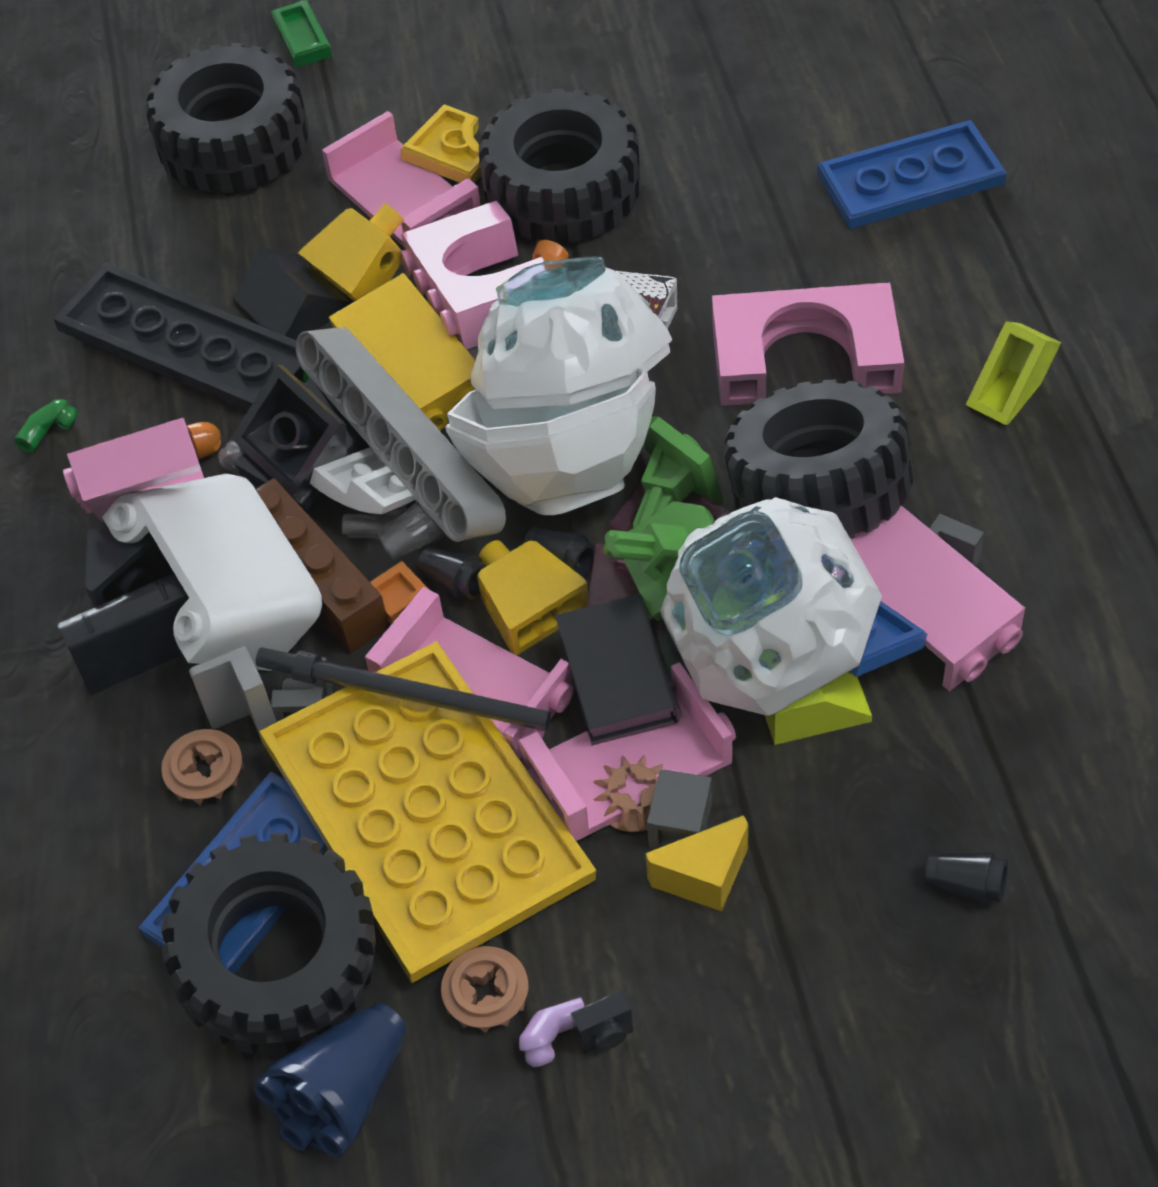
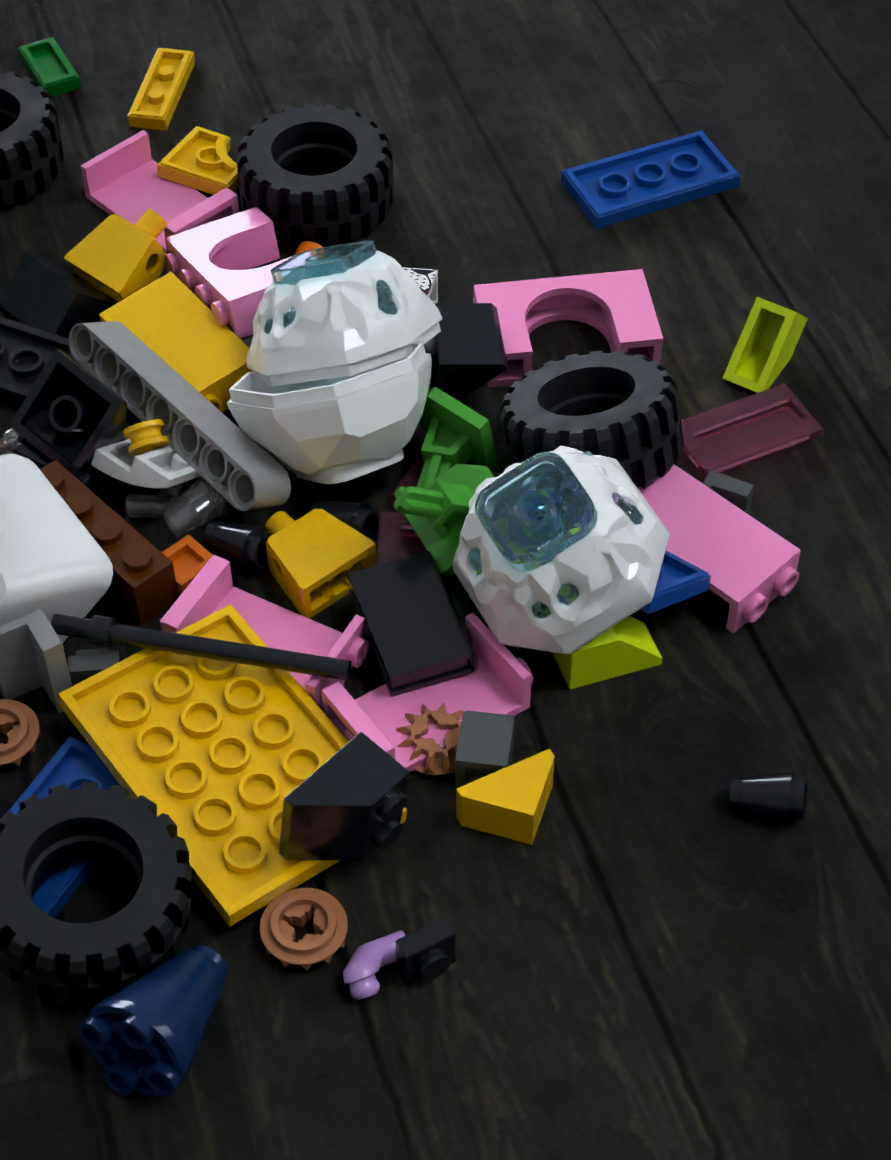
camera: 10 degrees left, 5 degrees down
none -> yellow bush [123,419,170,455]
none -> yellow tile [127,48,195,131]
none -> black slope [279,732,410,861]
none -> black slope [424,303,508,401]
none -> clear pink piece [681,383,823,478]

